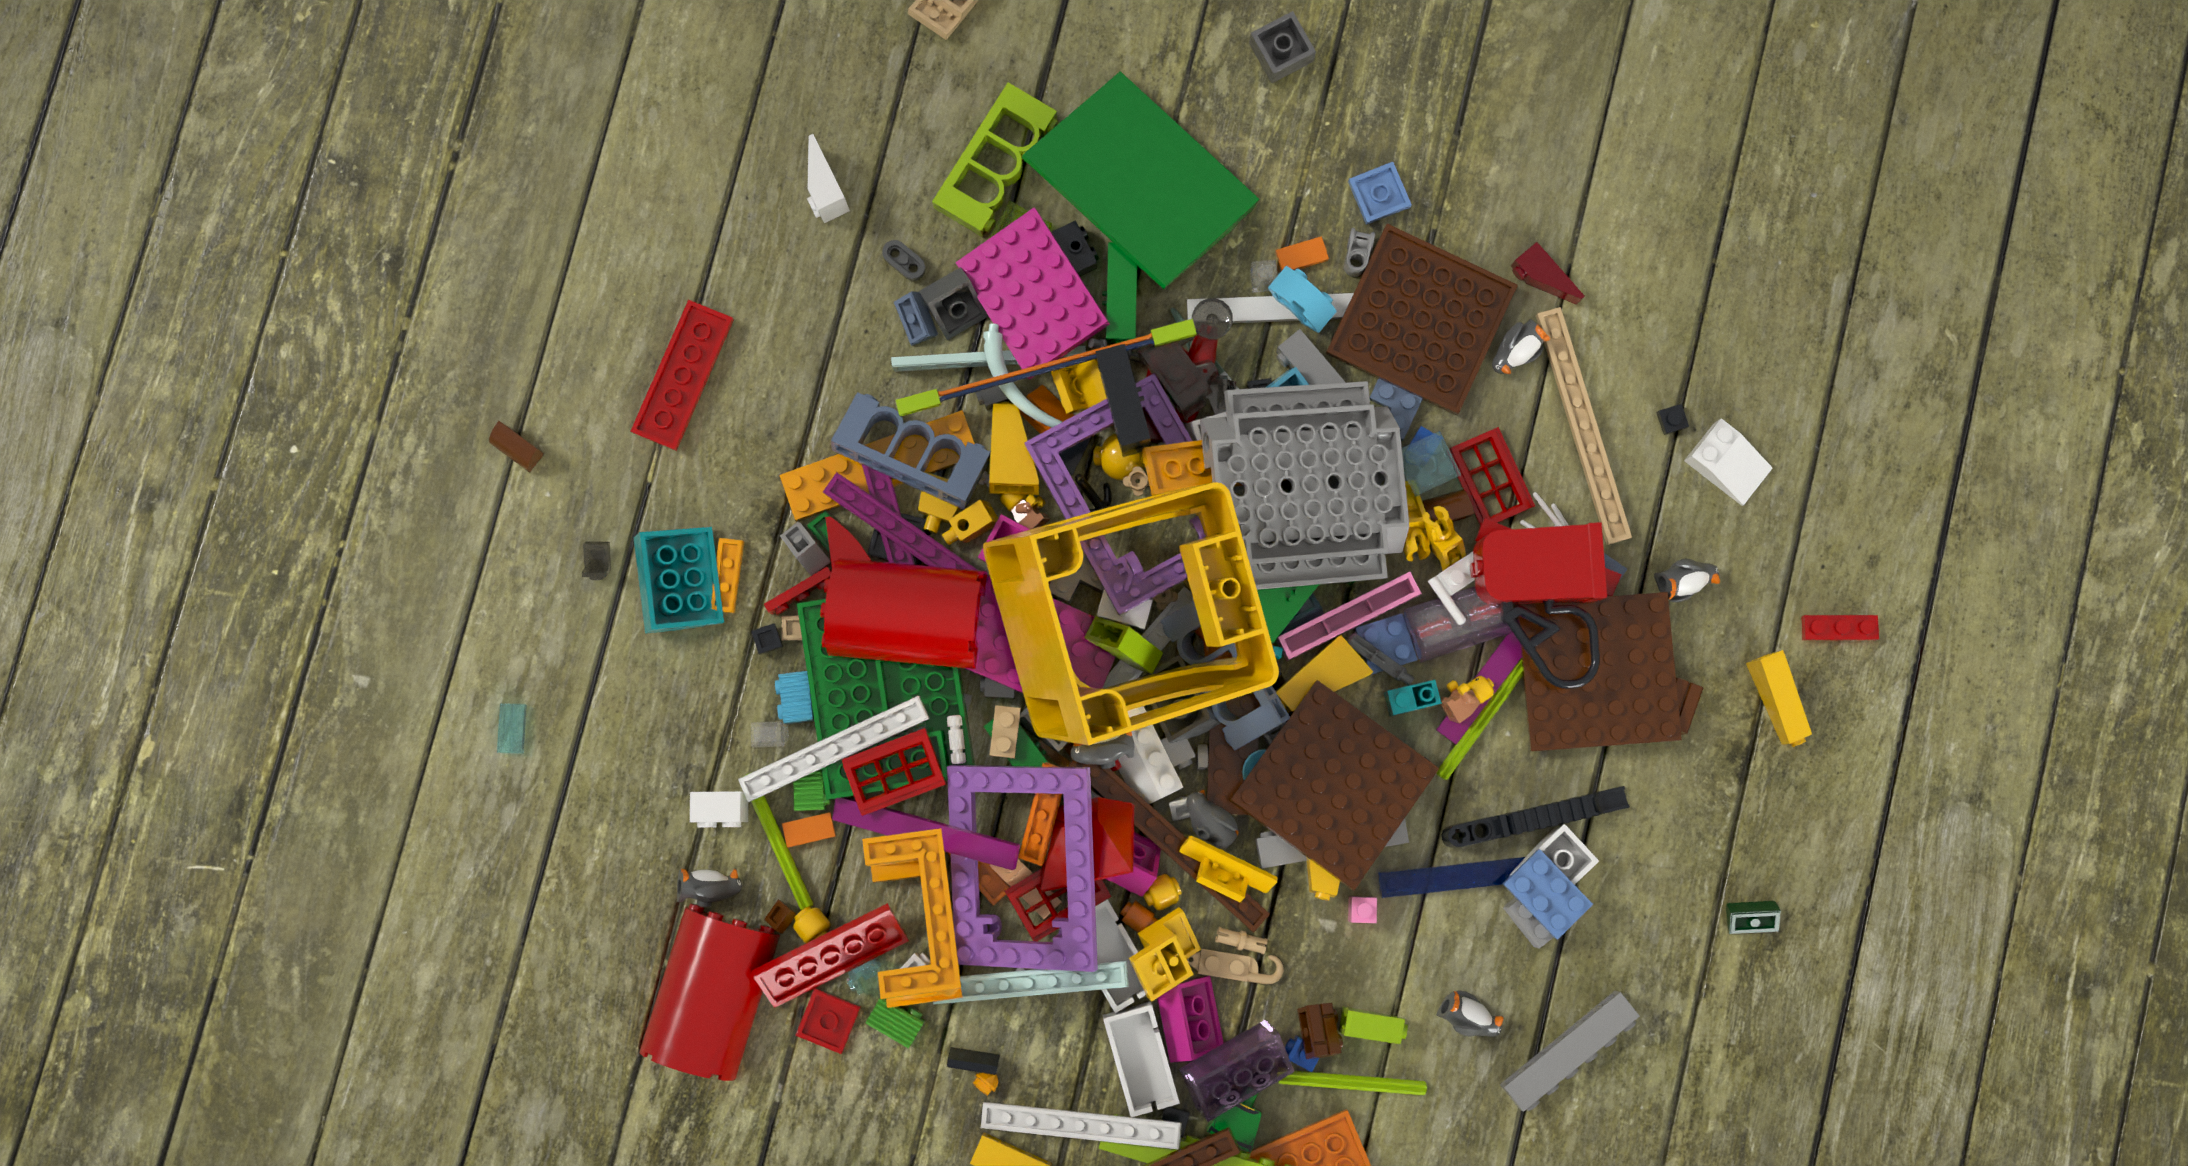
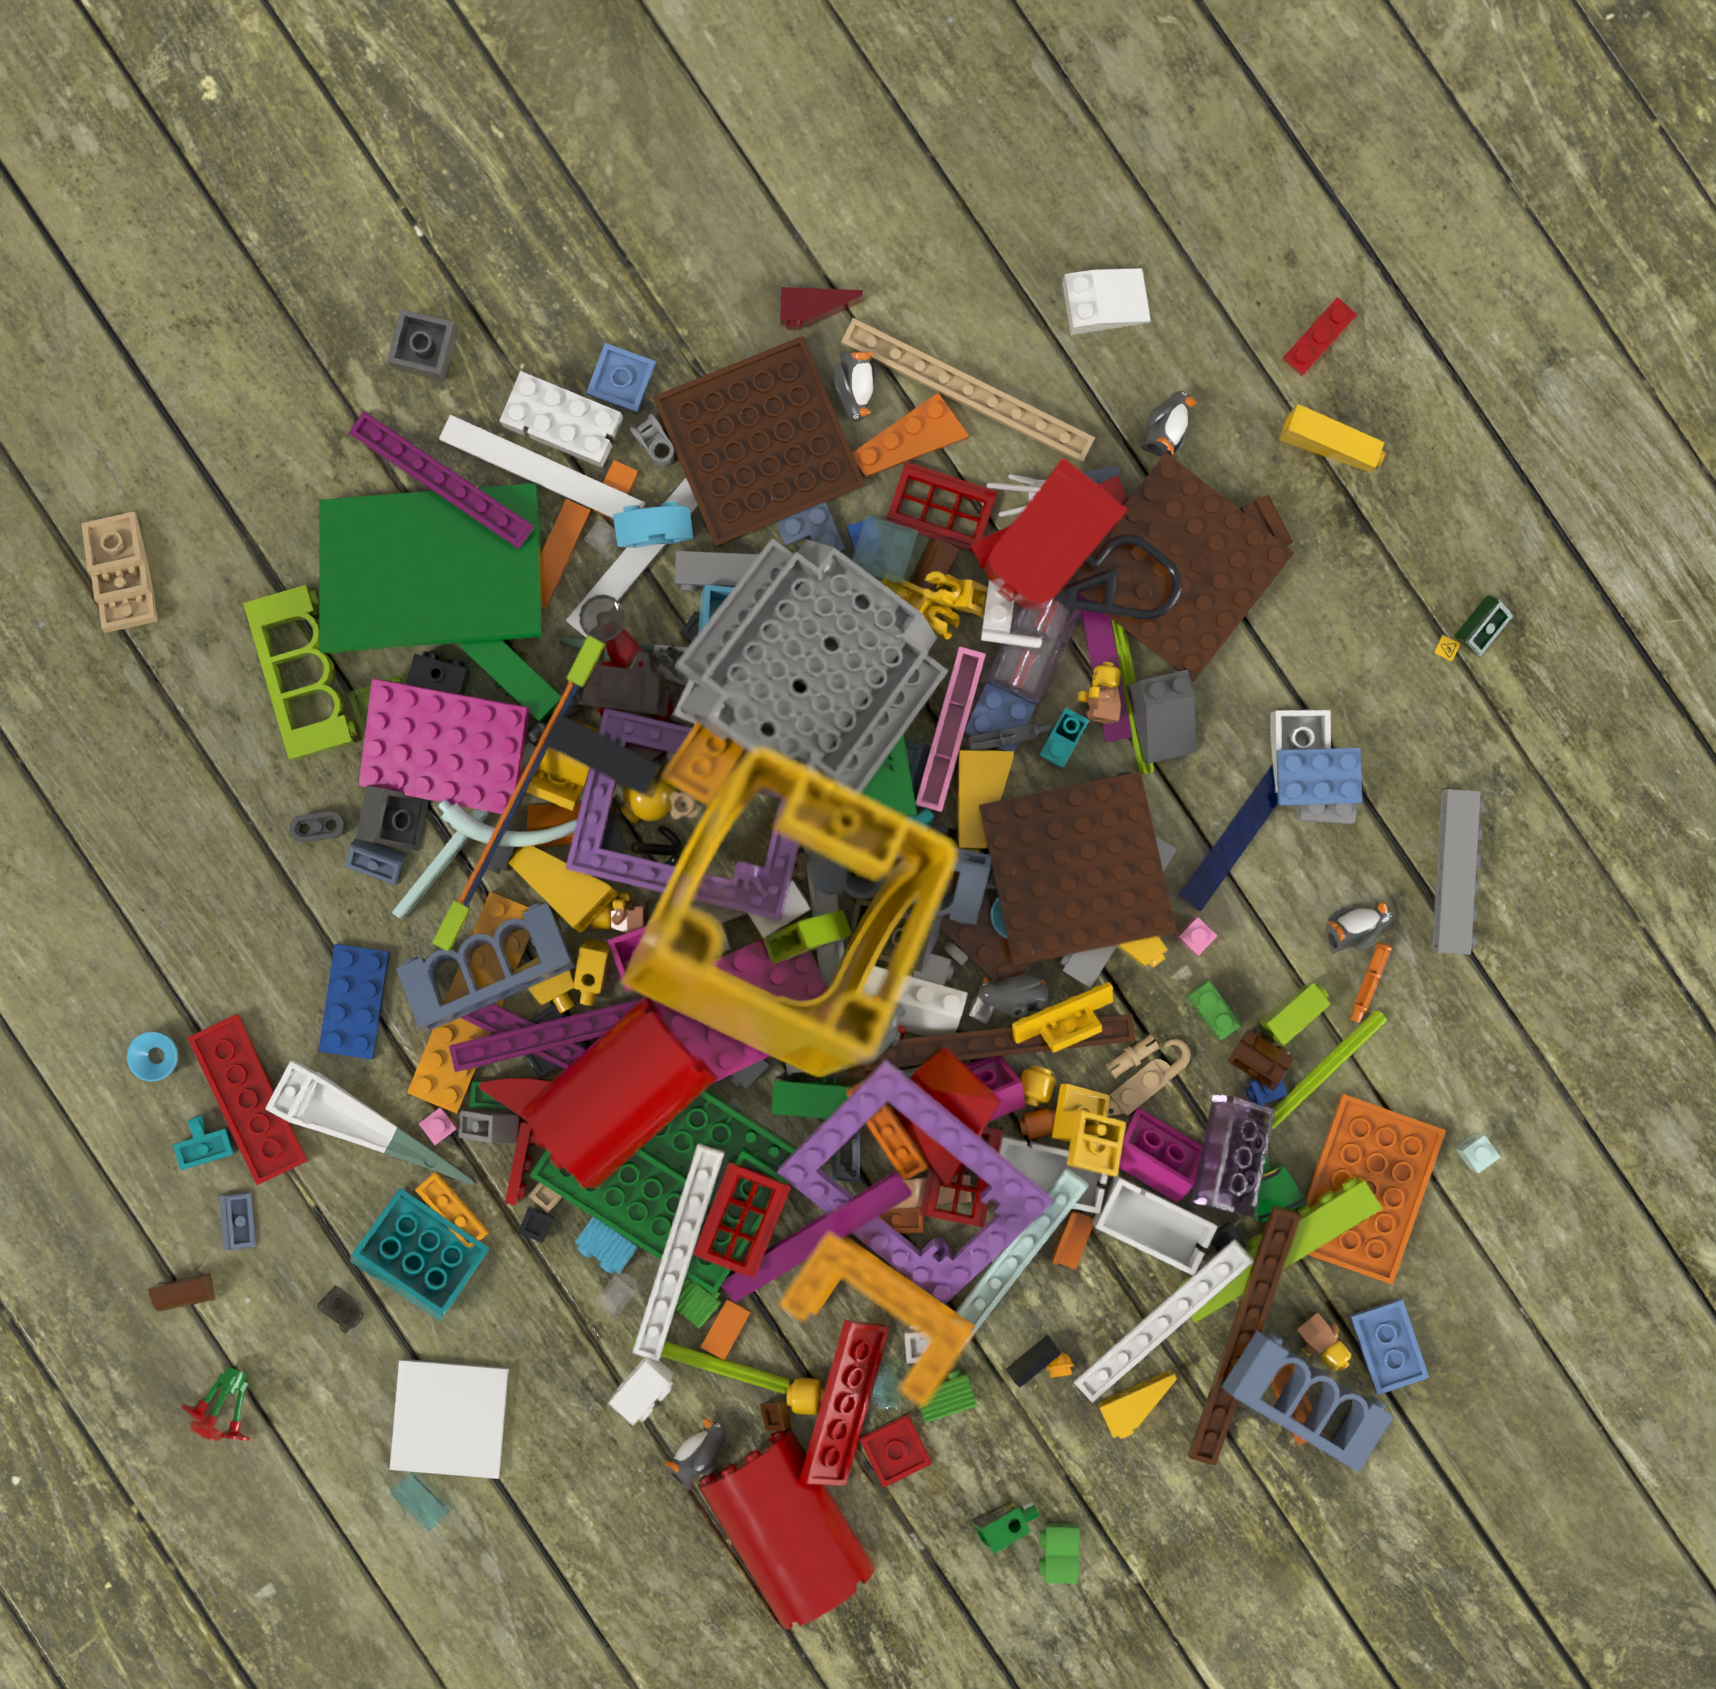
camera: 55 degrees left, 5 degrees up
white slope [807,134,850,223] -> none
white axle [947,715,966,764] -> none
tan plate [990,705,1021,759] -> none
black piece [1441,786,1630,848] -> none
black plate [1656,404,1689,435] -> none
none -> medium azure piece [127,1032,179,1082]
none -> teal plate [173,1115,235,1171]
none -> plant [181,1367,250,1441]
none -> sand blue slope [219,1192,256,1251]
none -> white plate [266,1060,476,1185]
none -> blue plate [318,944,390,1059]
none -> magenta tile [349,411,534,549]
none -> white tile [390,1359,509,1479]
none -> bright pink plate [419,1107,458,1145]
none -> white tile [439,415,647,519]
none -> white piece [499,371,624,468]
none -> orange tile [541,499,592,609]
none -> slope [832,1127,861,1182]
none -> orange wing [852,393,969,478]
none -> green torso [971,1501,1039,1554]
none -> orange panel [1050,1209,1094,1270]
none -> dark grey slope [1126,670,1196,764]
none -> bright green brick [1185,980,1242,1040]
none -> orange piece [1350,942,1392,1023]
none -> yellow sticker [1434,635,1460,661]

